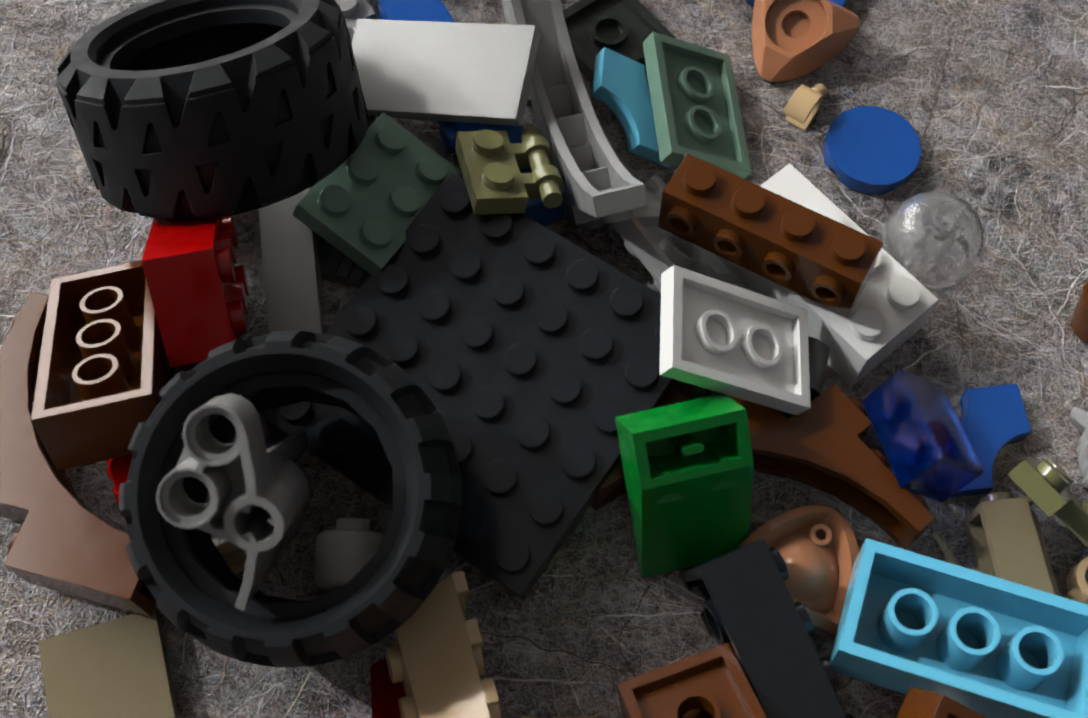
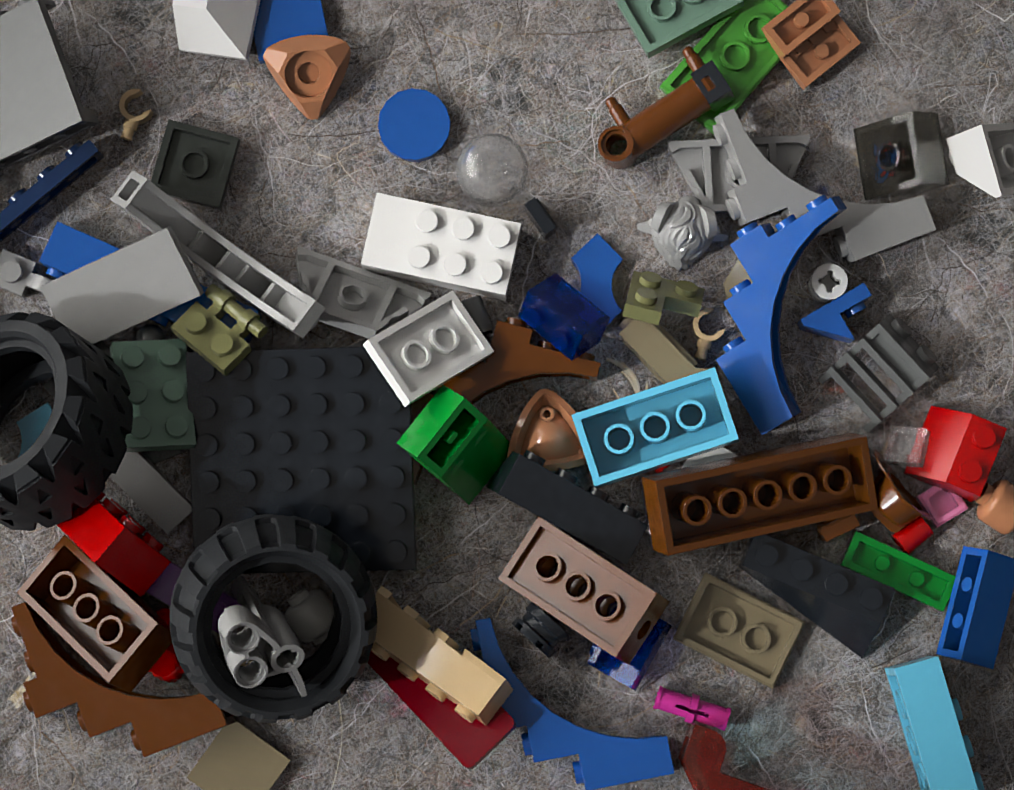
camera: 30 degrees left, 20 degrees up
medium azure tile [592,47,673,169] -> none
sand green plate [642,32,752,179] -> none
reddish brown brick [658,153,883,317] -> none
tan piece [783,83,828,131] -> none
none -> black tile [524,197,556,240]

